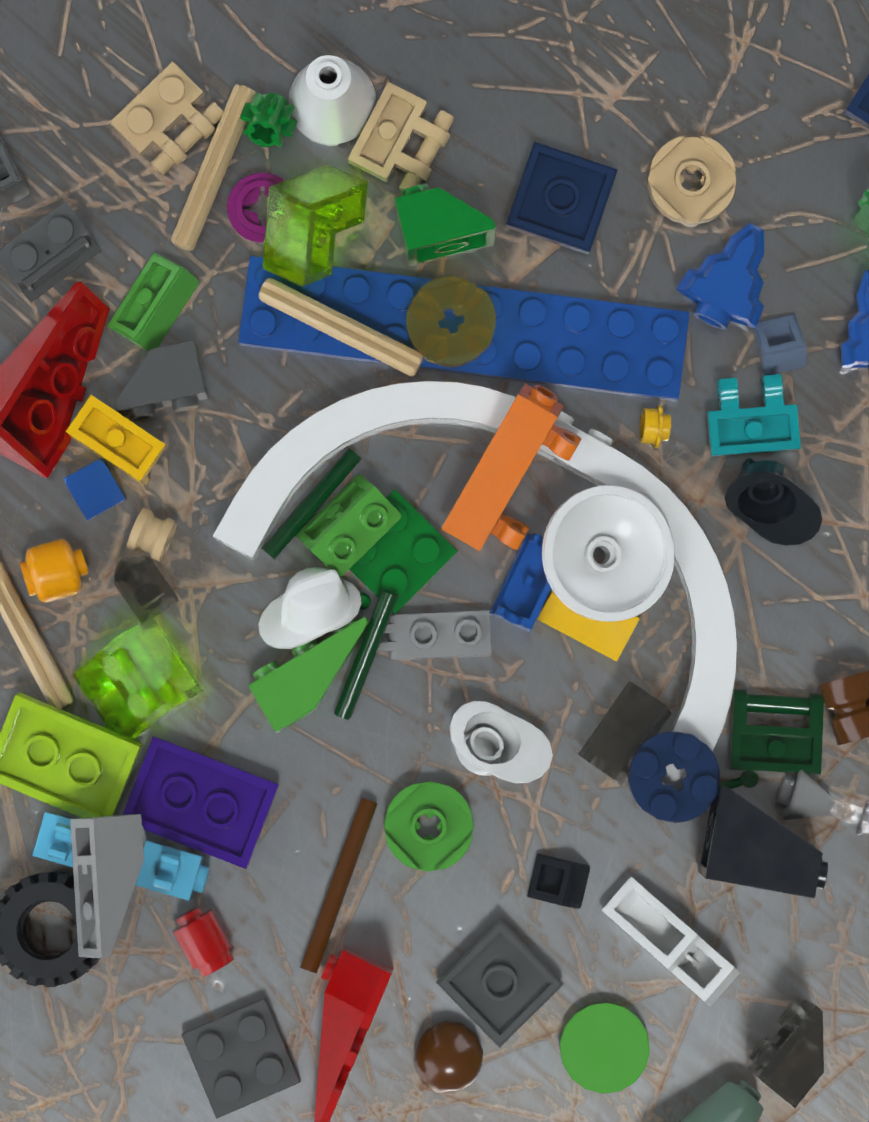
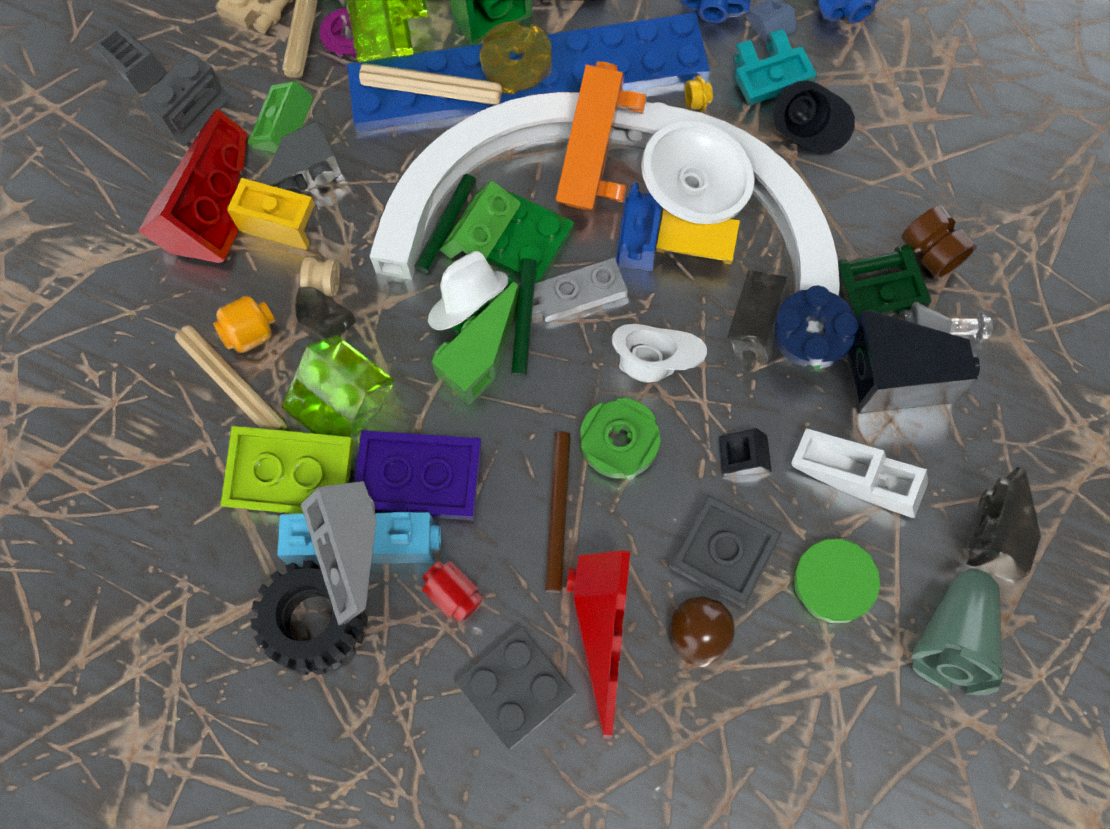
camera: 15 degrees left, 15 degrees down
blue slope [63,458,127,521] -> none

